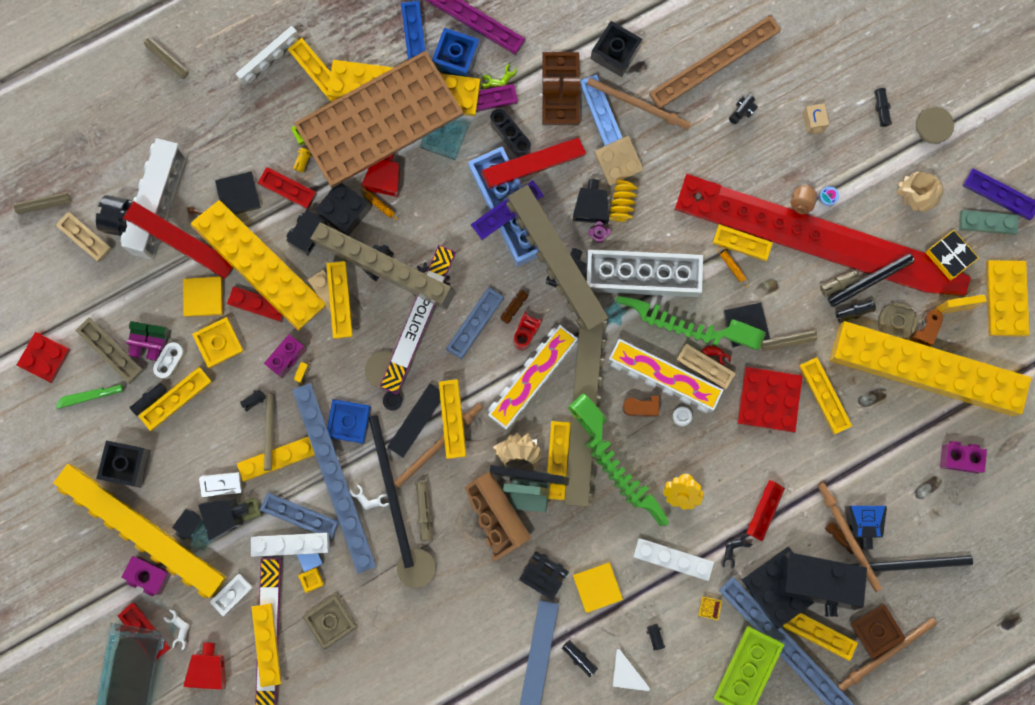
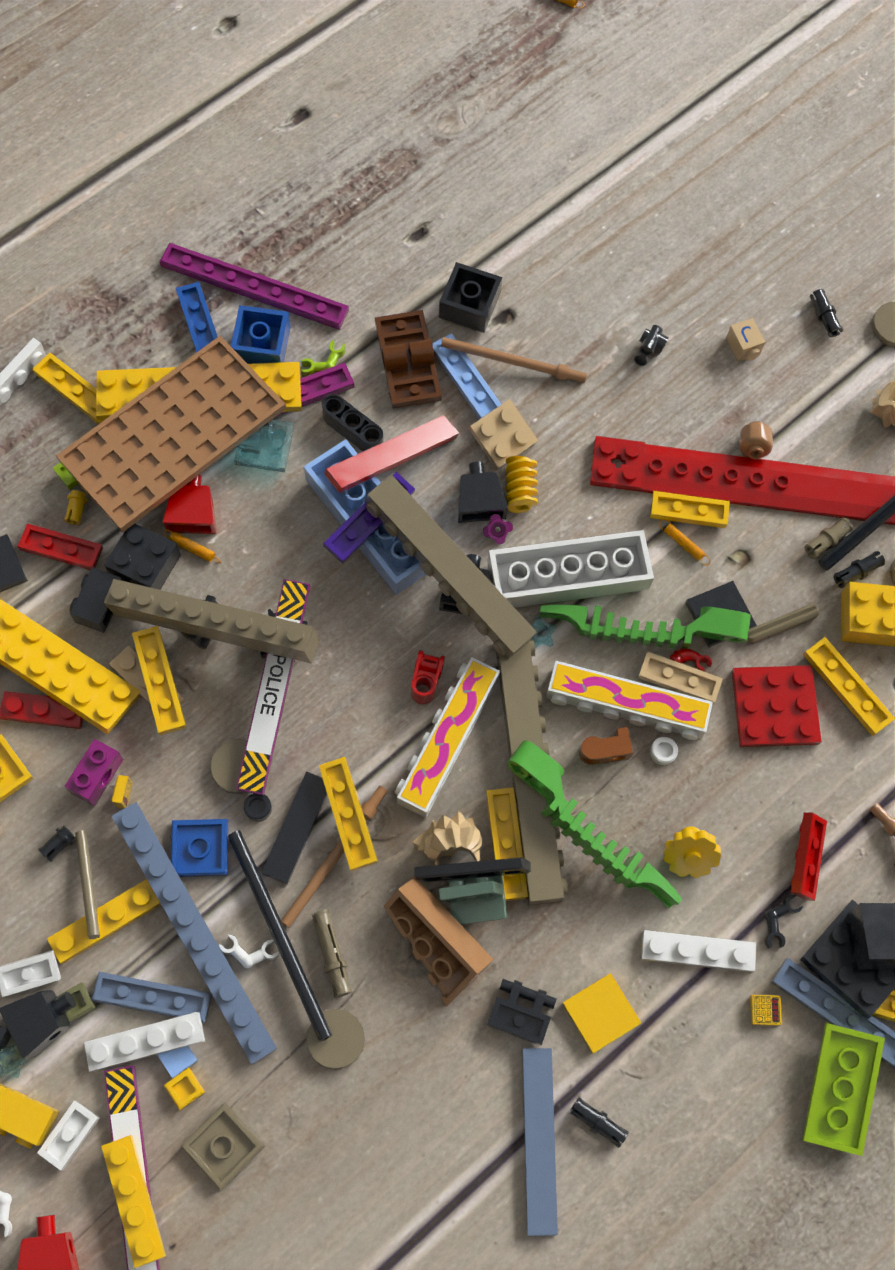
camera: 15 degrees left, 10 degrees down
sand blue tile [446,287,504,360] -> none
reddish brown axle [500,290,528,324] -> none
white tile [612,649,650,691] -> none
black pin [646,624,666,651] -> none
medium nougat plate [649,15,781,109] -> none
tile [819,186,839,206] -> none

